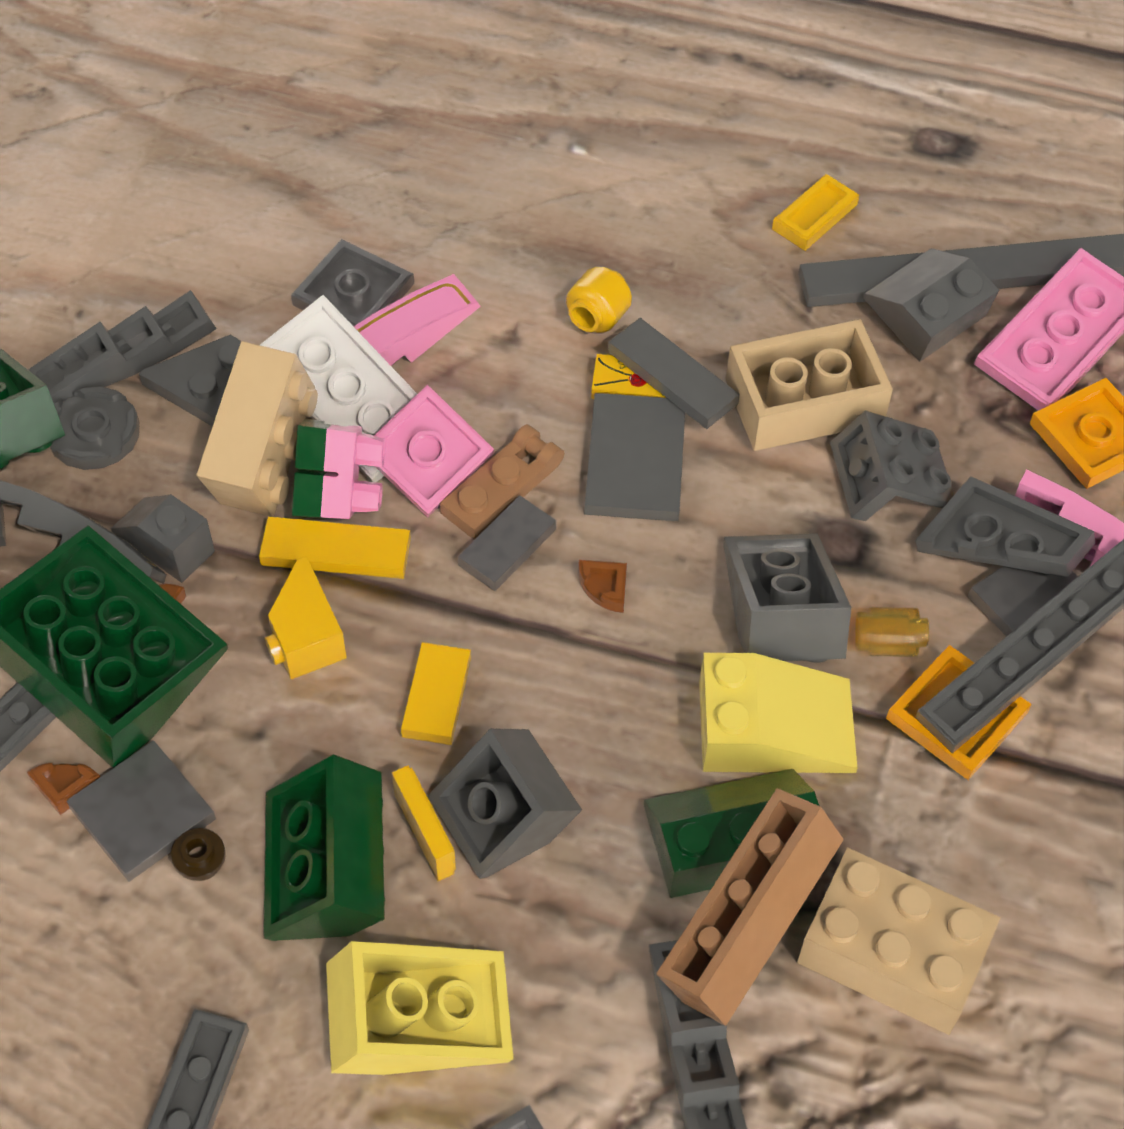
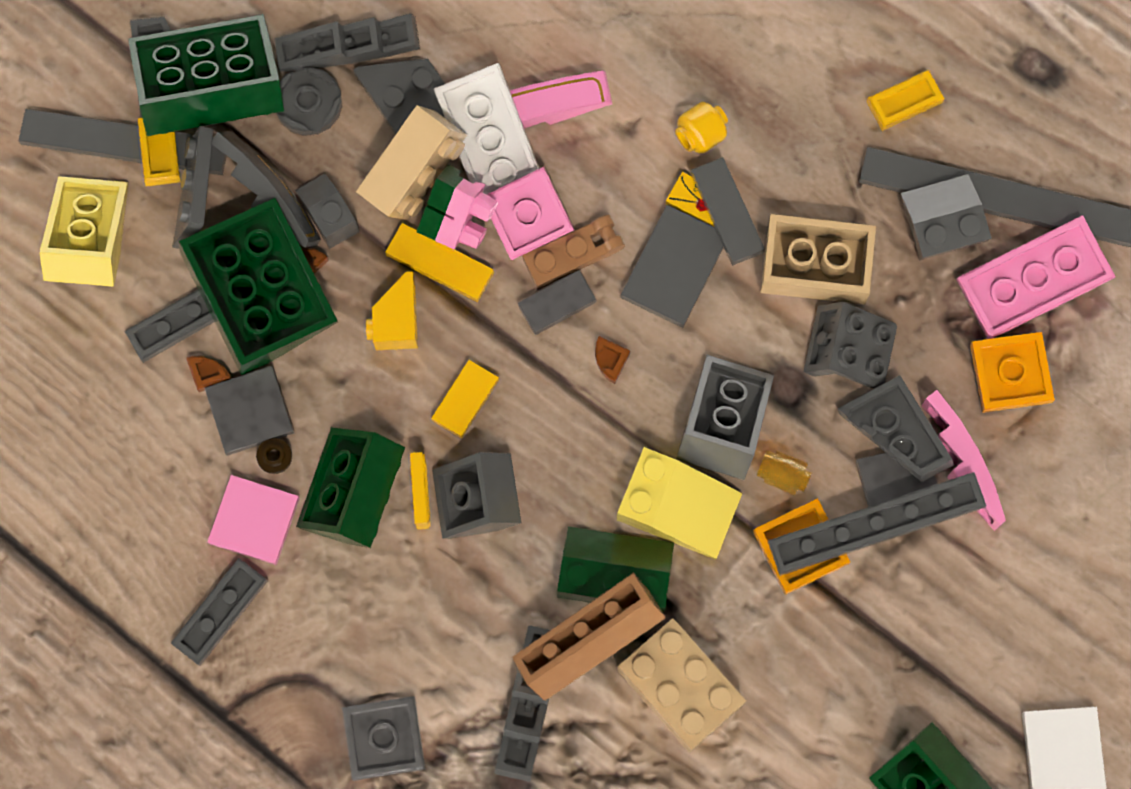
camera: 25 degrees right, 20 degrees up
flat silver tile [291,239,414,326] -> none
light yellow slope [326,941,514,1075] -> none
none -> bright pink tile [207,475,300,565]

